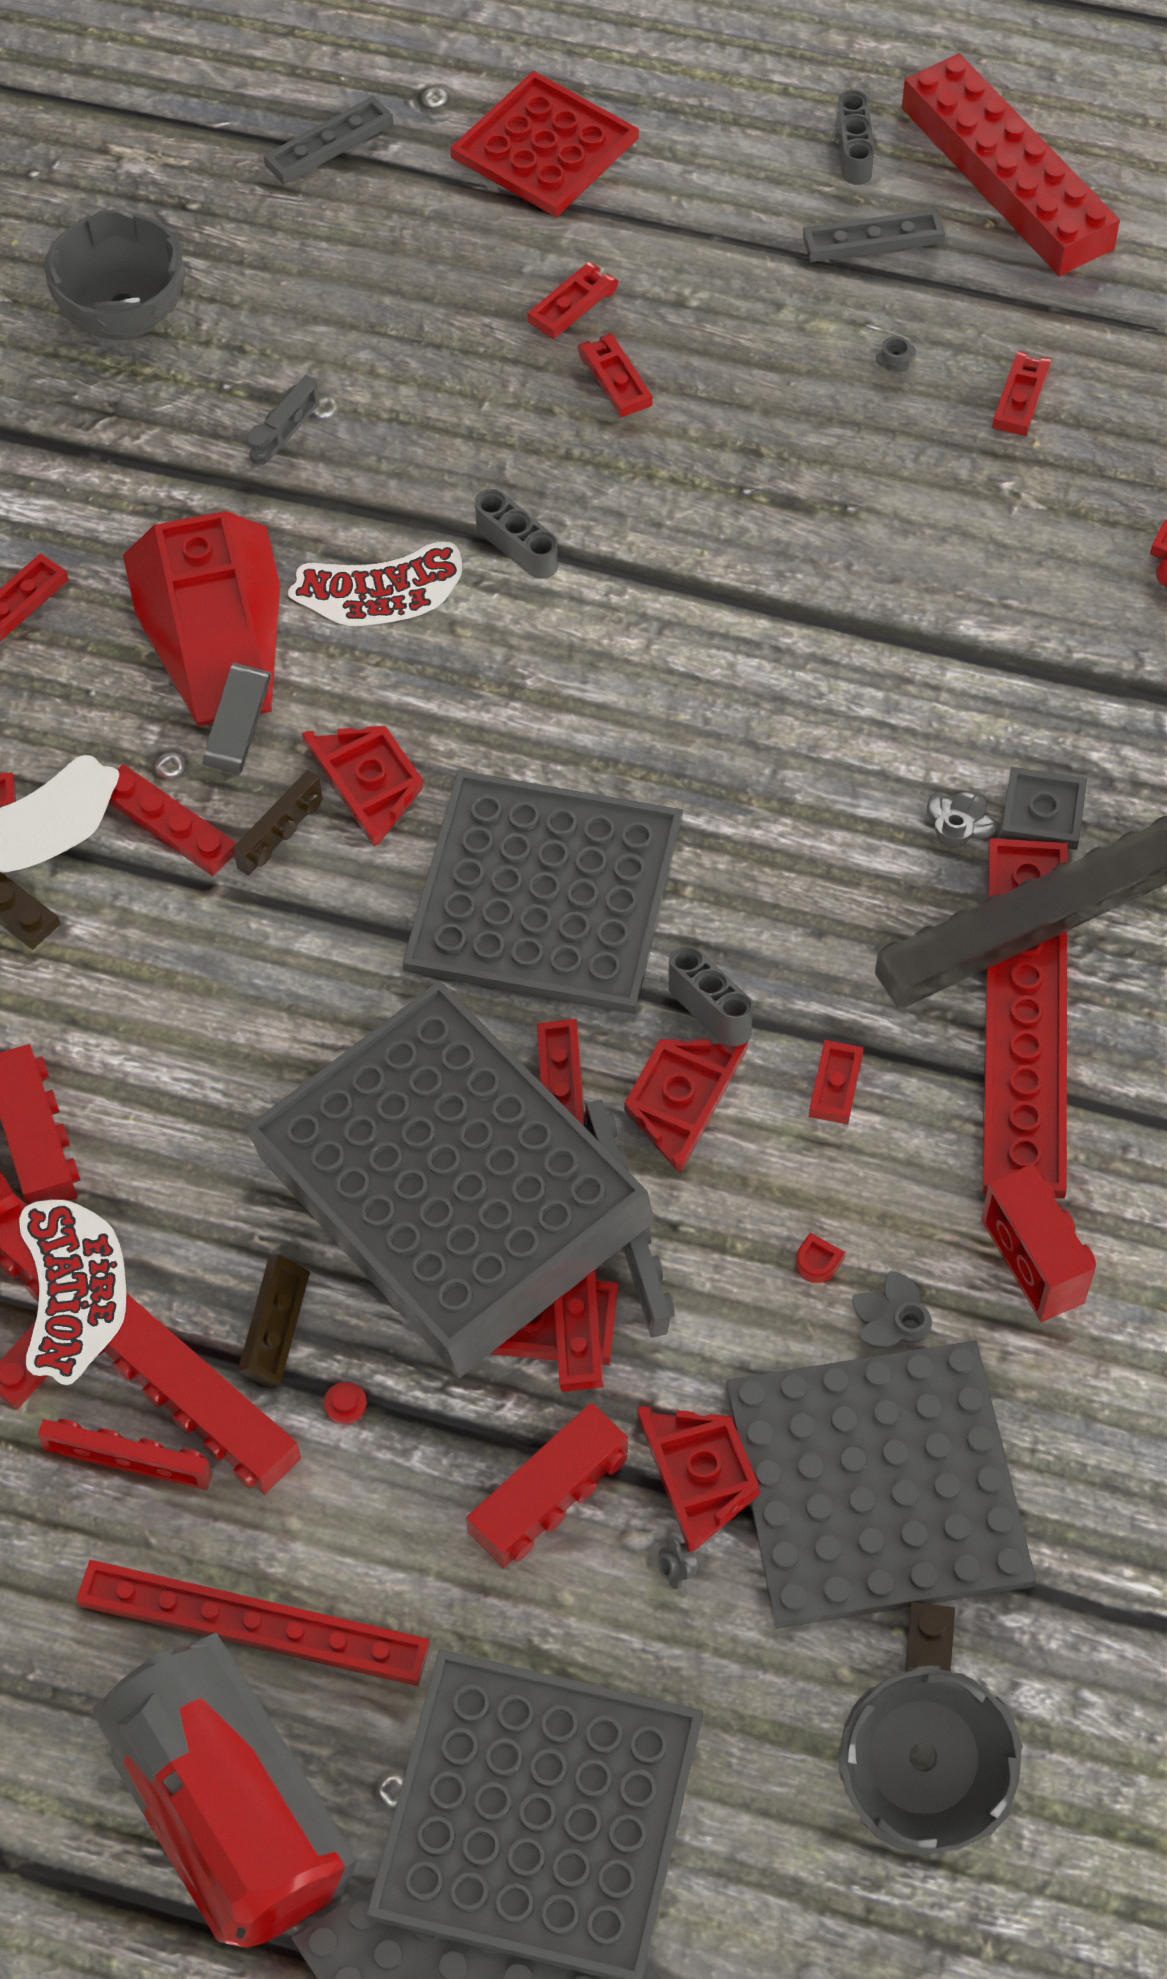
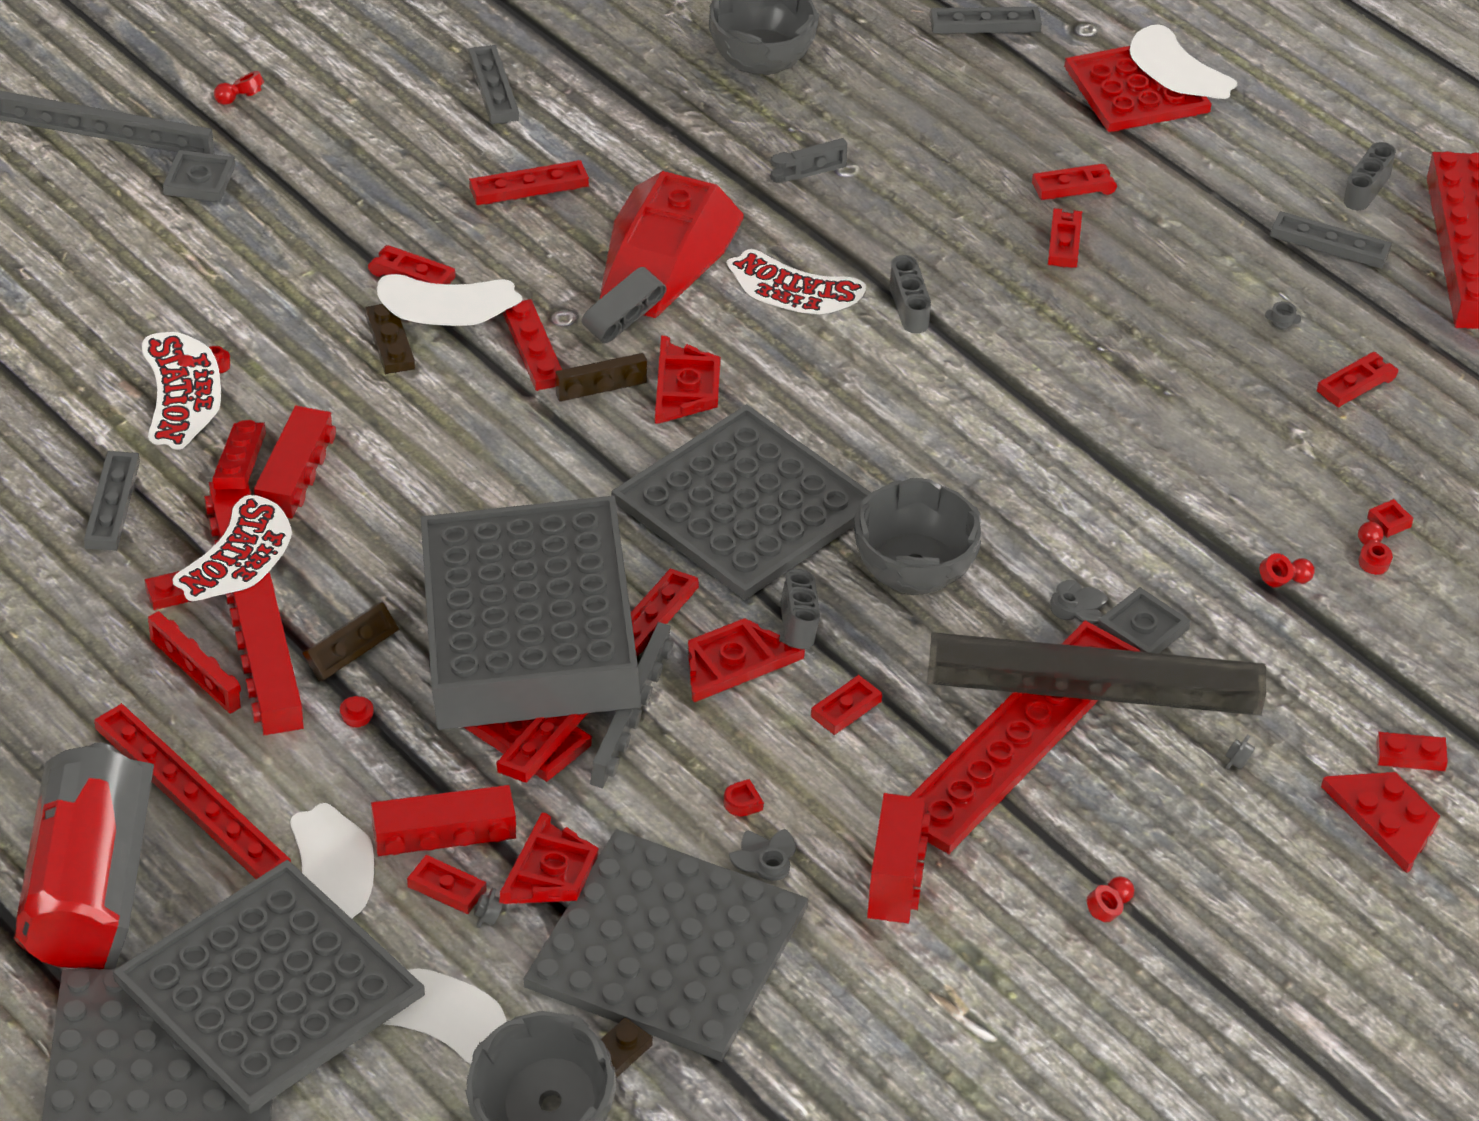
camera: 30 degrees right, 15 degrees down
none -> white sticker [290,803,374,918]
none -> white sticker [383,968,507,1064]
none -> red plate [407,855,487,915]
none -> dark grey piece [854,478,981,595]
none -> white sticker [1130,24,1237,99]
none -> red plate [1259,553,1315,588]

